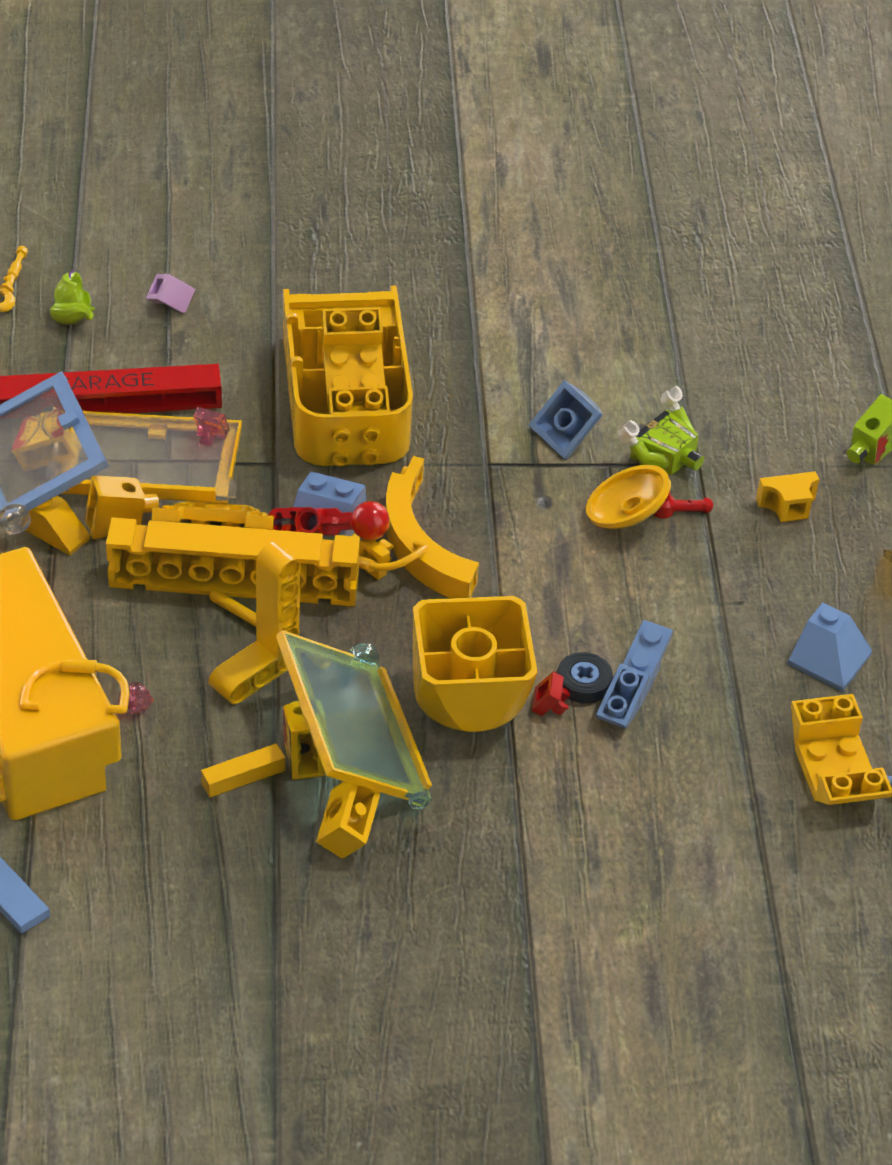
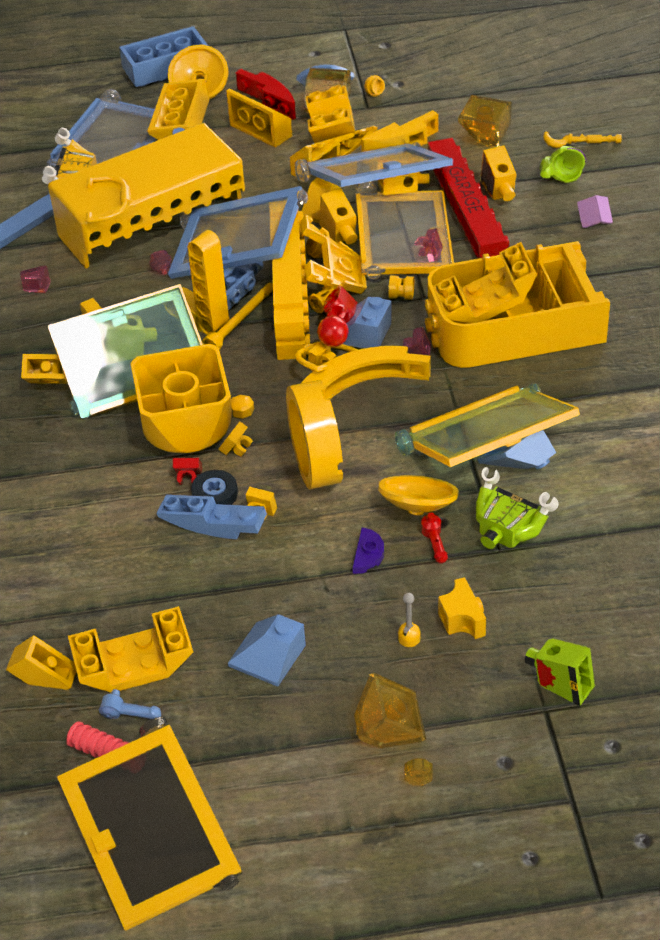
camera: 90 degrees right, 0 degrees up
none -> yellow slope [6,635,77,690]
none -> clear pink slope [20,266,50,293]
none -> door [168,186,308,279]
none -> medium blue brick [223,262,263,310]
none -> yellow tile [246,487,277,520]
none -> yellow brick [286,380,343,490]
none -> dark purple plate [353,527,384,574]
none -> yellow wheel [389,275,415,300]
none -> clear light blue door [395,383,580,467]
none -> hinge [398,593,421,647]
none -> clear pink tile [403,327,431,356]
none -> yellow torso [480,146,516,201]

